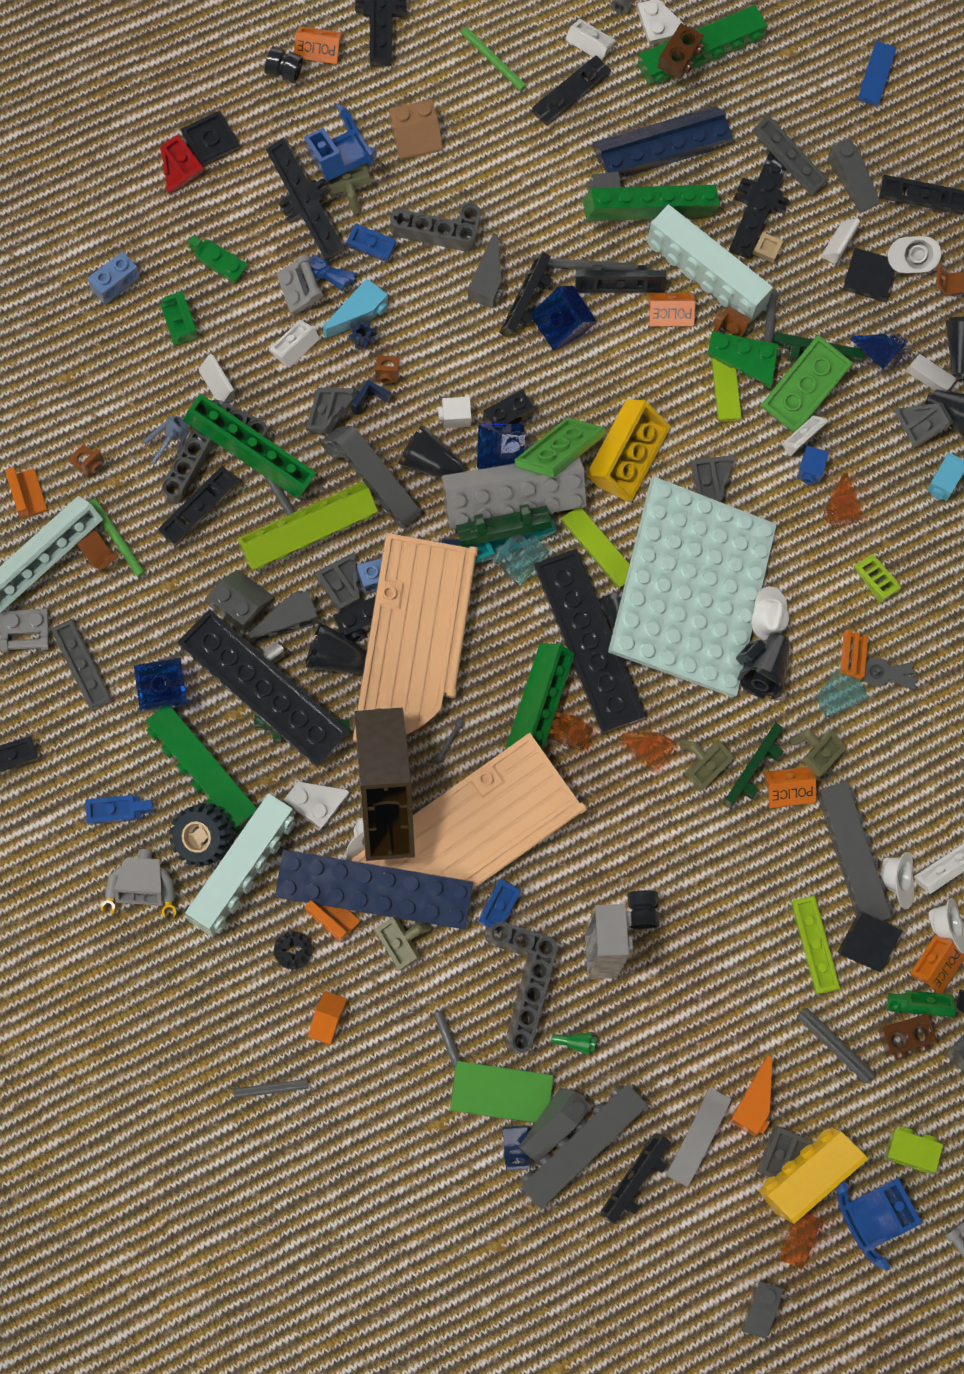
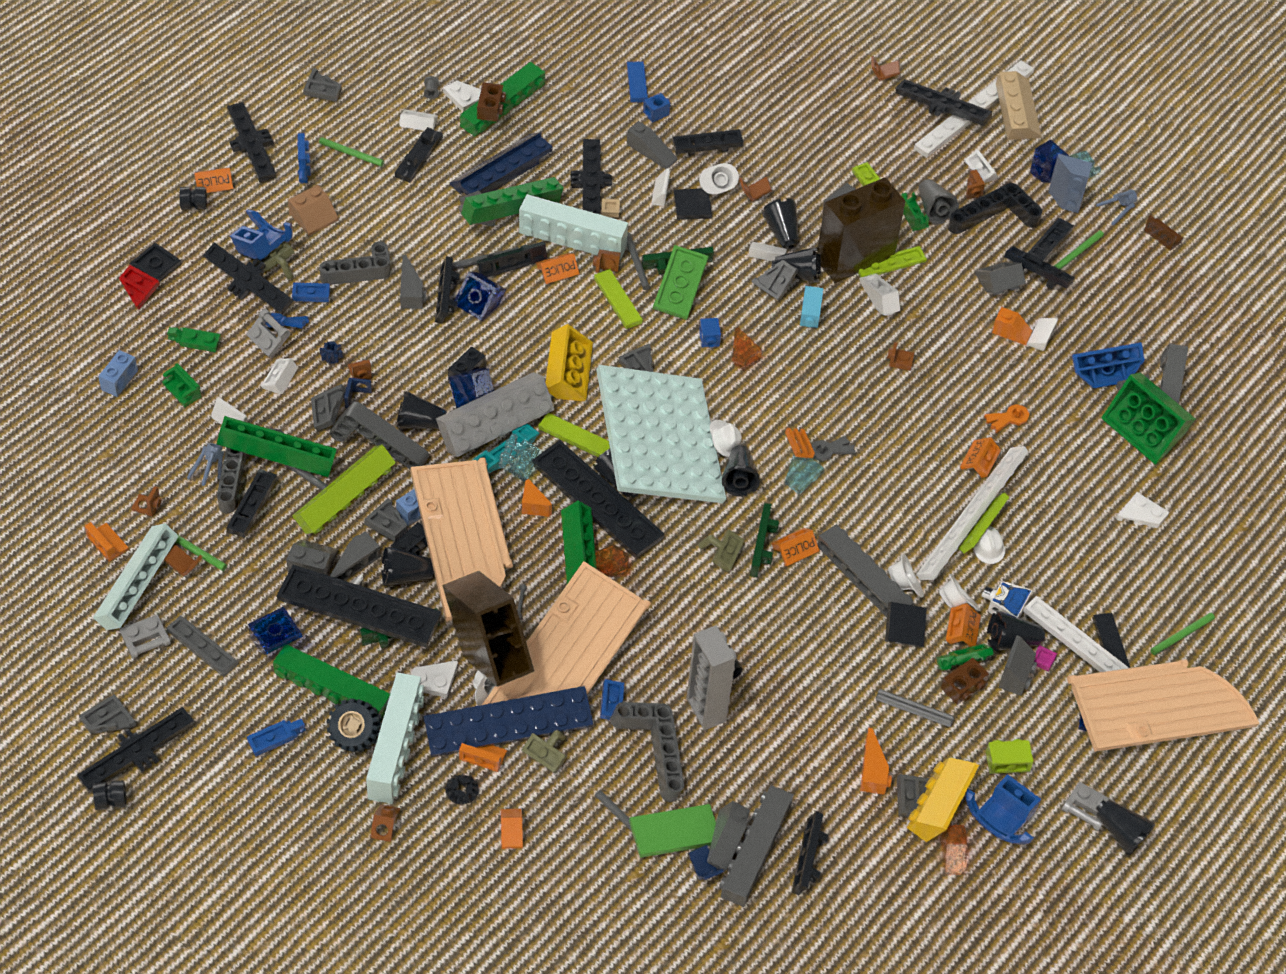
camera: 20 degrees left, 20 degrees down
light grey torso [101,849,176,918] -> none
dark grey bar [233,1079,308,1098] -> none
medium azure slope [323,279,388,338] -> none
white brick [438,397,471,428] -> none
dark green hinge [456,504,552,547] -> none
bright green tile [515,417,605,478] -> none
green cone [551,1032,597,1056] -> none
clear orange slope [618,732,674,773] -> none
light grey slope [665,1087,731,1187] -> none
green wing [707,331,779,389] -> none
black tile [736,639,766,664] -> none
dark grey slope [742,1281,783,1339] -> none
dark grey tile [752,115,828,196] -> none
white slope [782,416,828,456] -> none
olive plate [790,729,847,777] -> none
lime tile [791,896,840,995] -> none
clear blue slope [850,333,911,370] -> none
lime slope [854,554,901,604] -> none
none -> blue plate [297,133,311,183]
none -> dark orange bracket [370,804,401,842]
none -> orange slope [522,479,552,517]
none -> blue brick [643,93,671,123]

